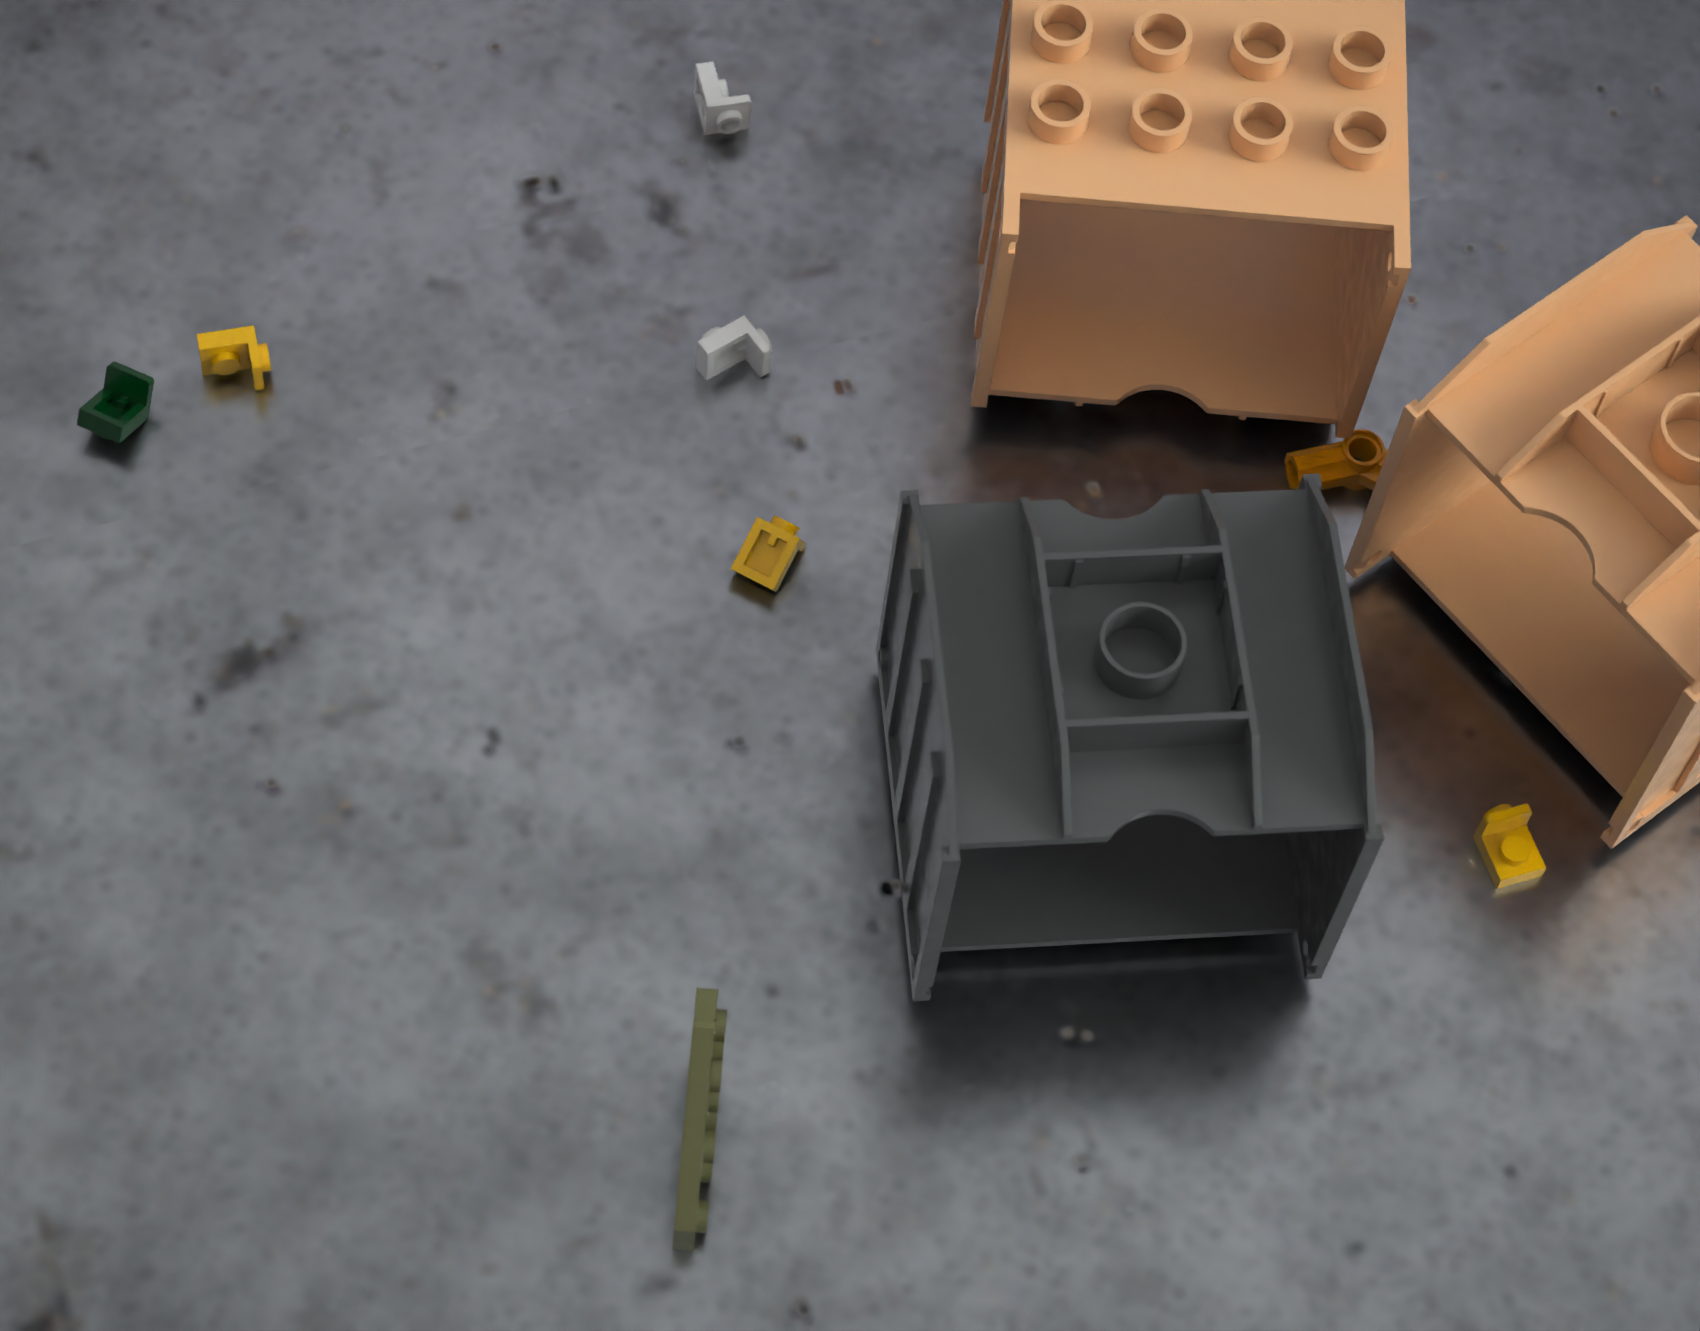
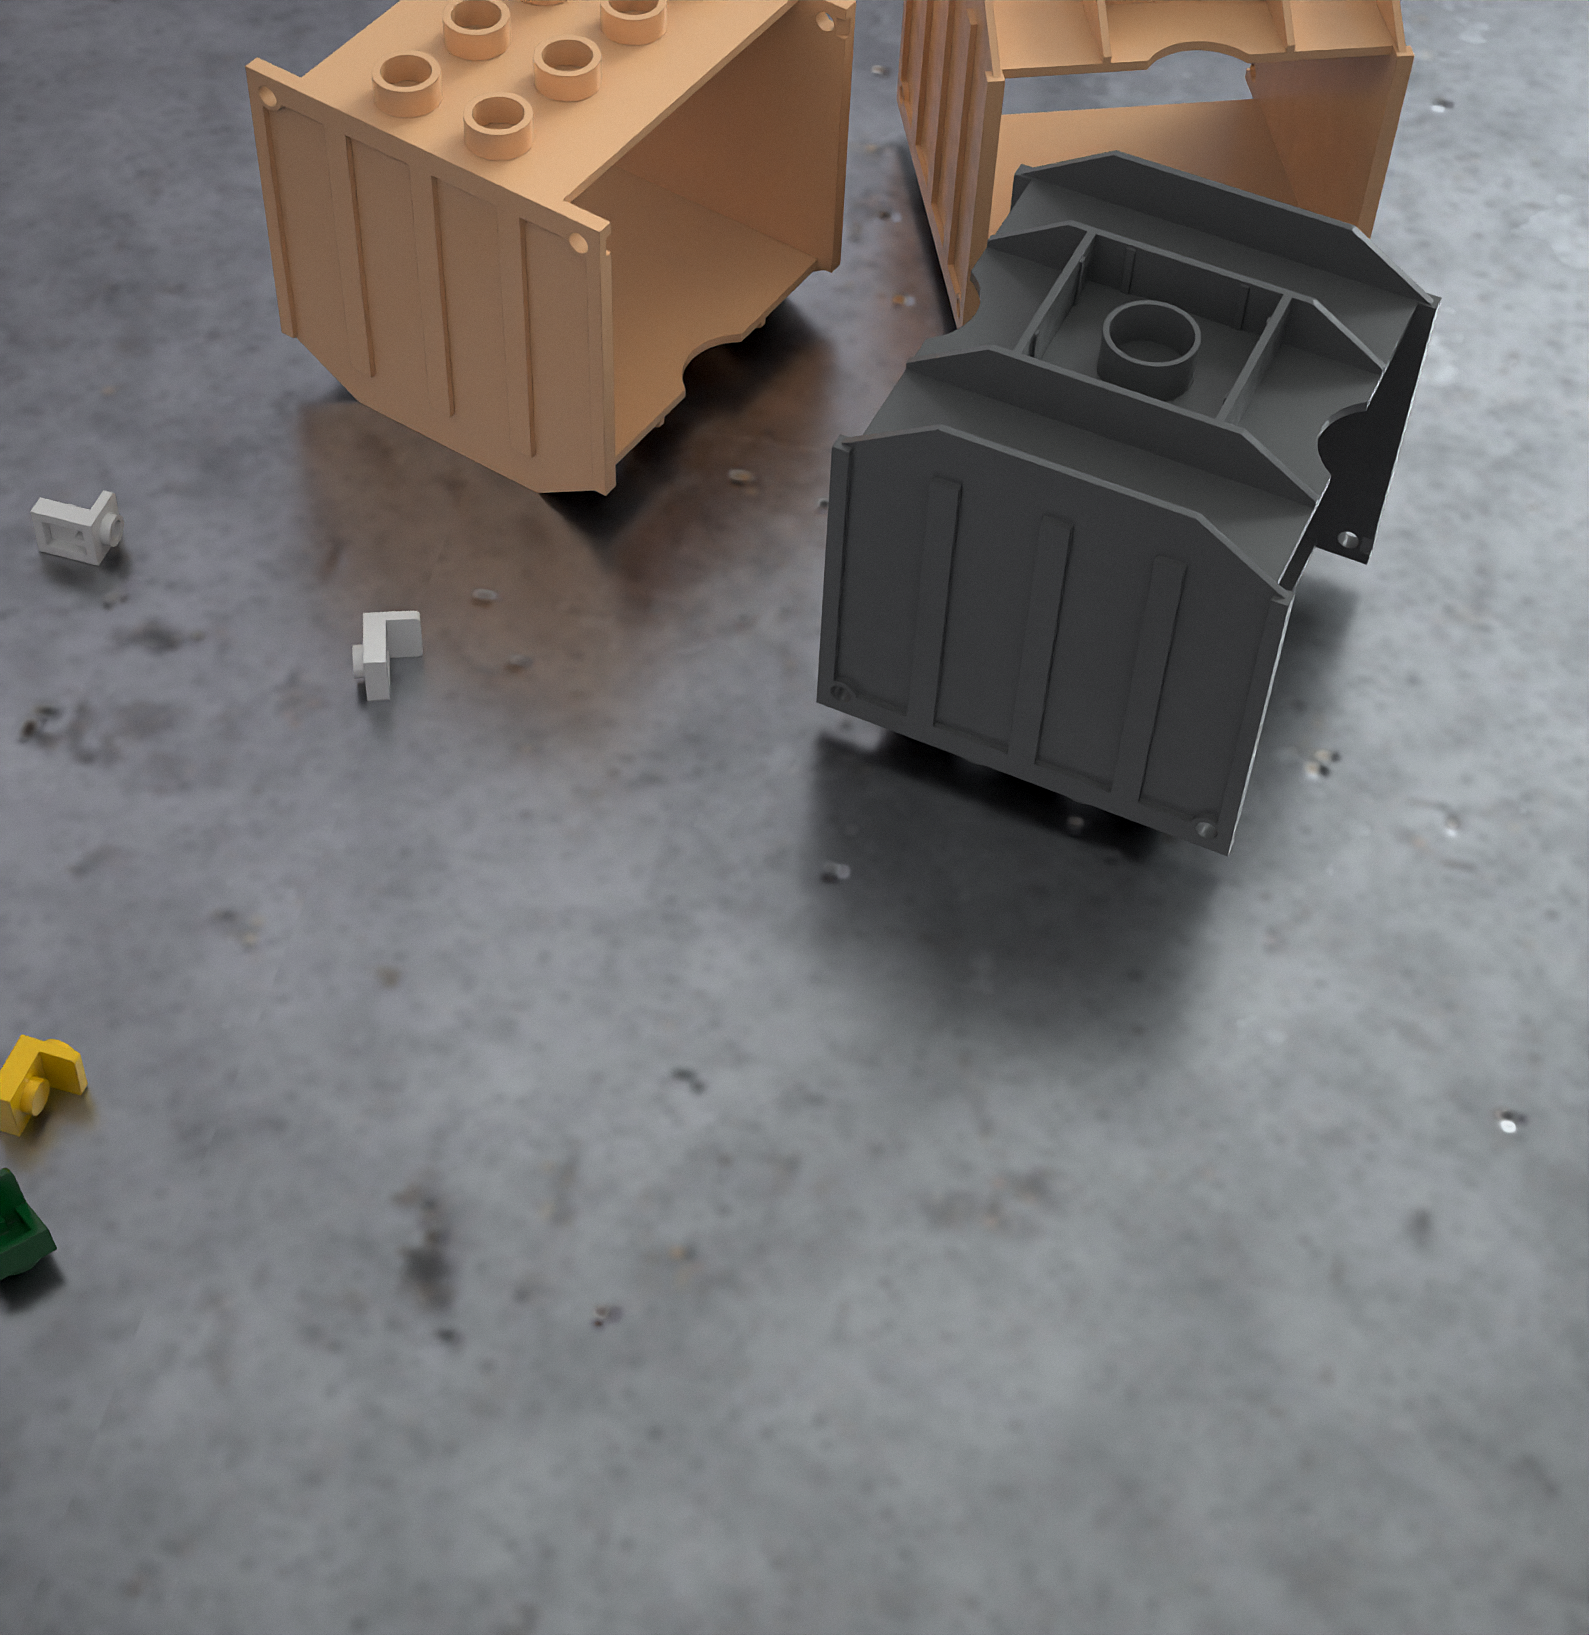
camera: 55 degrees left, 10 degrees down
olive wing [672,988,727,1251] -> none
yellow bracket [730,515,807,592] -> none
light orange piece [1284,429,1388,491] -> none

